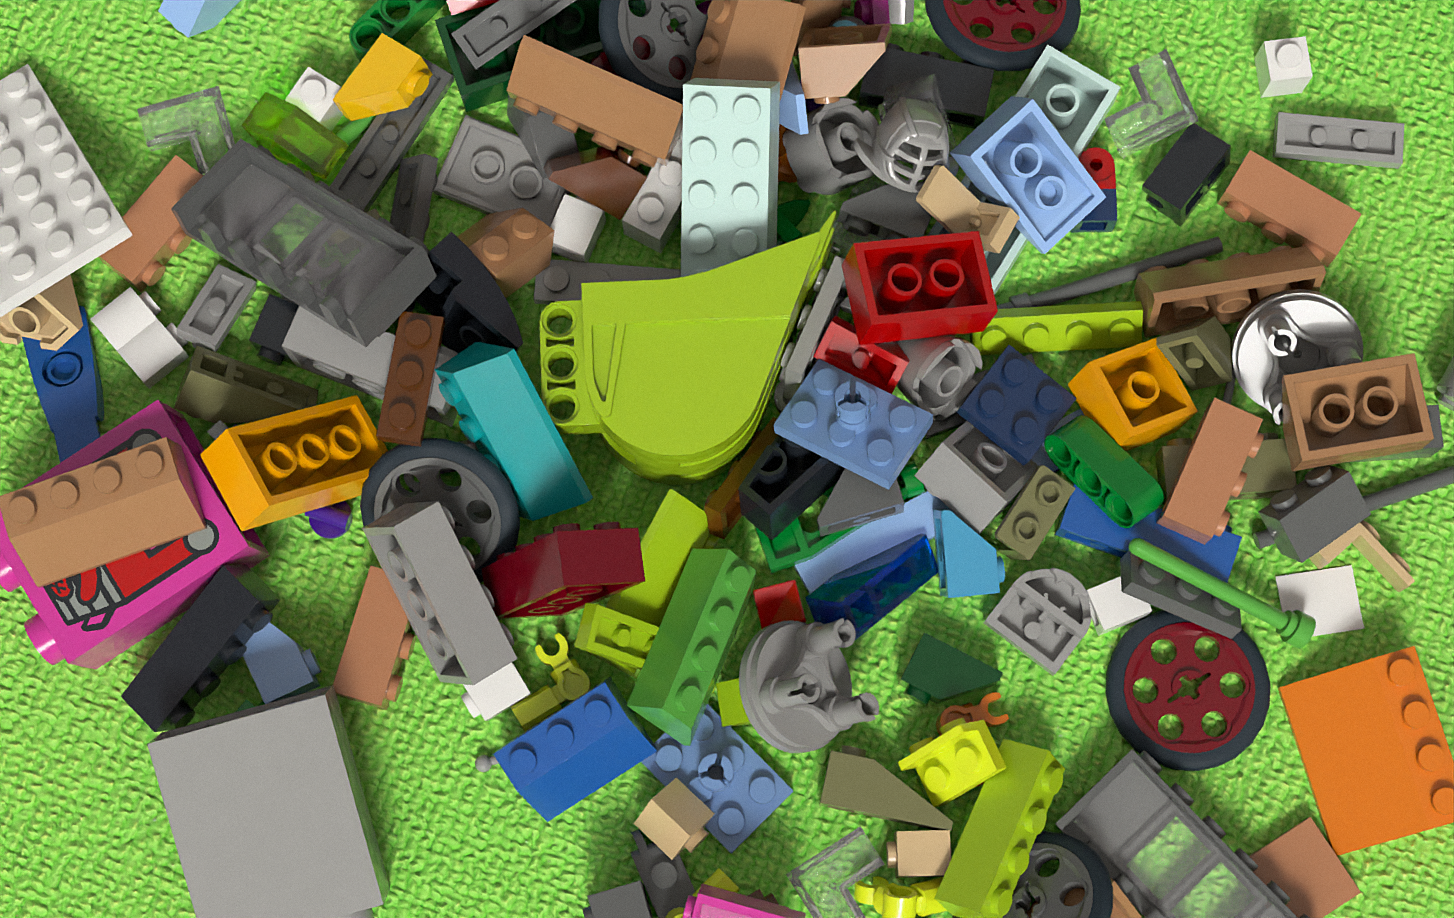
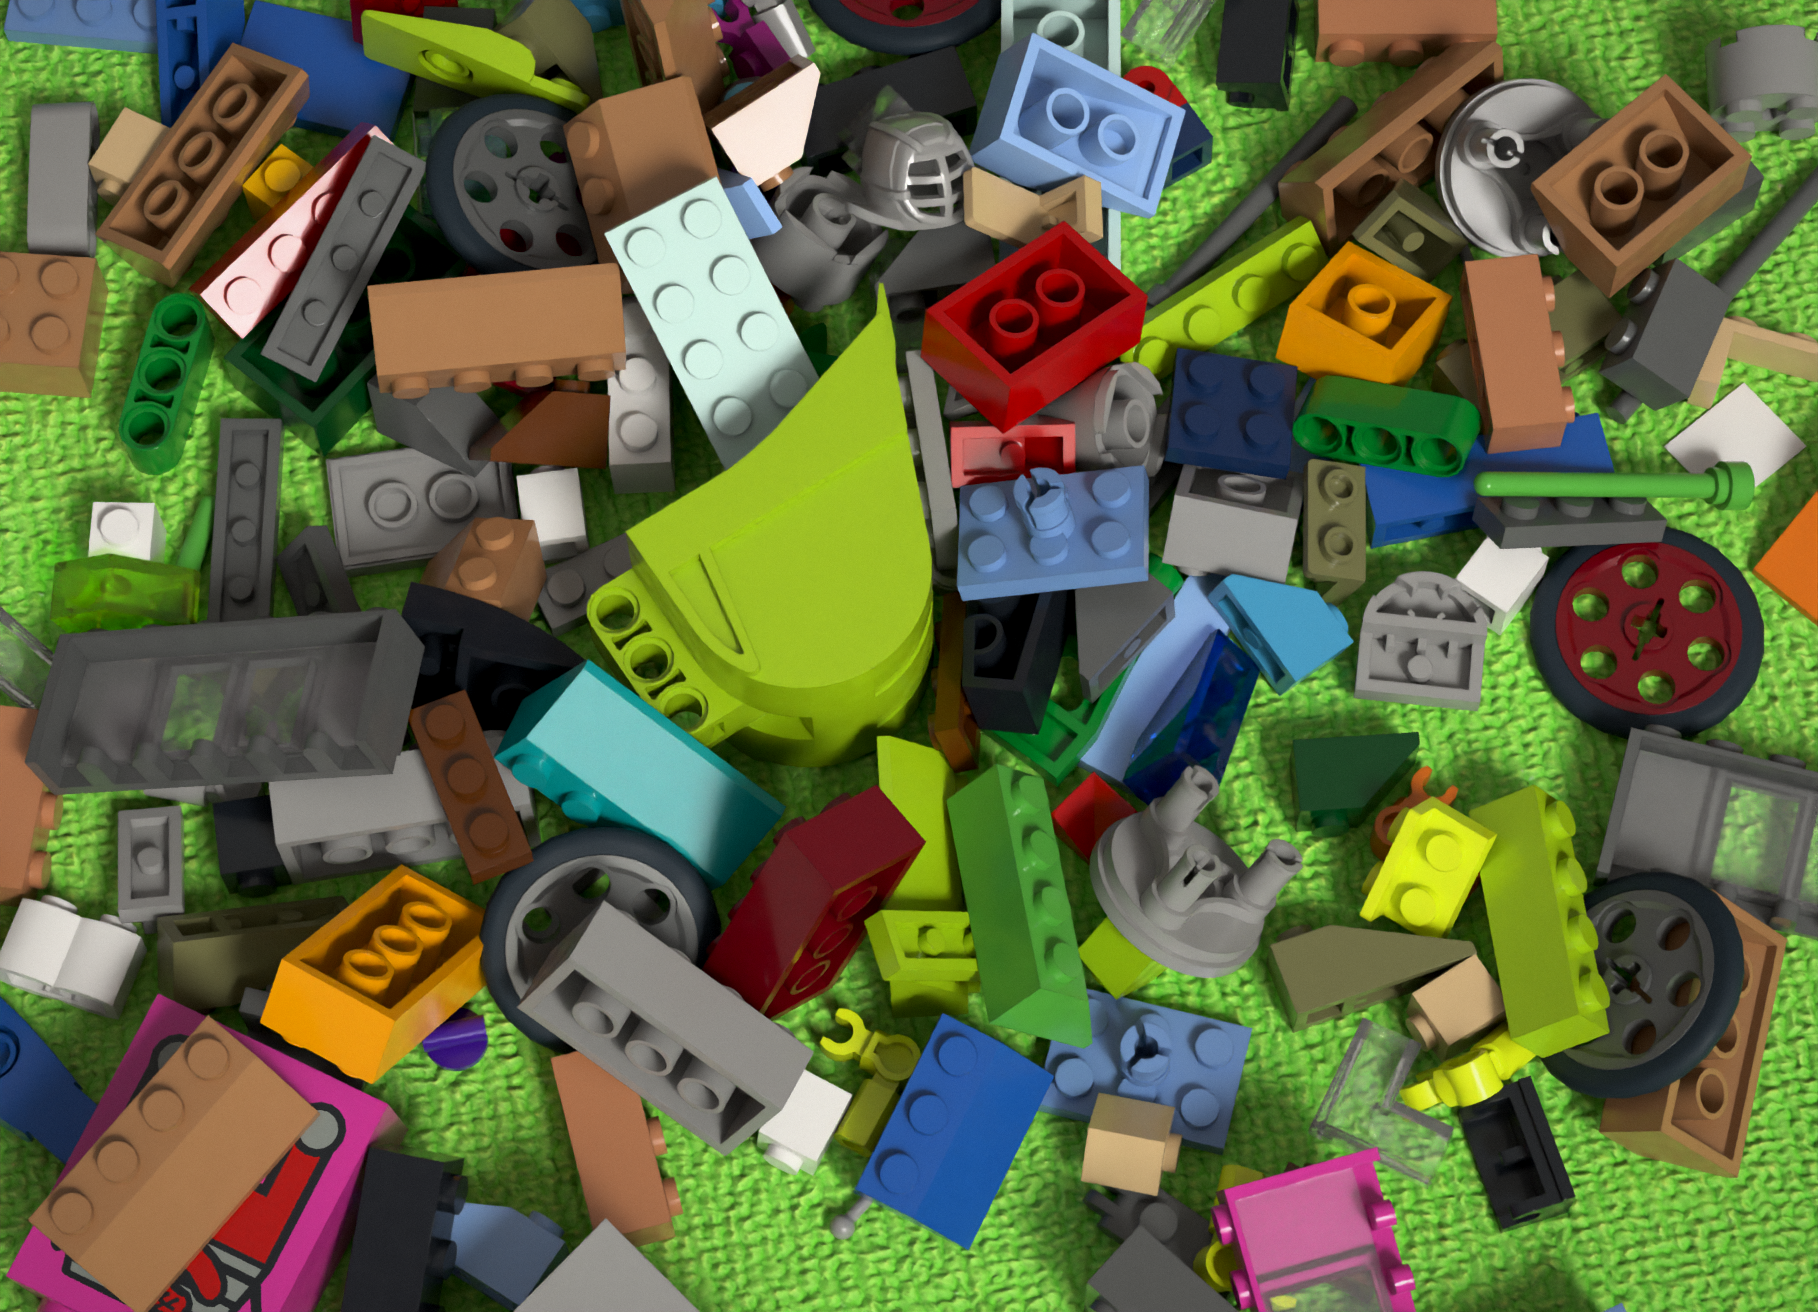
camera: 30 degrees left, 10 degrees down
yellow slope [332,33,433,121] -> none

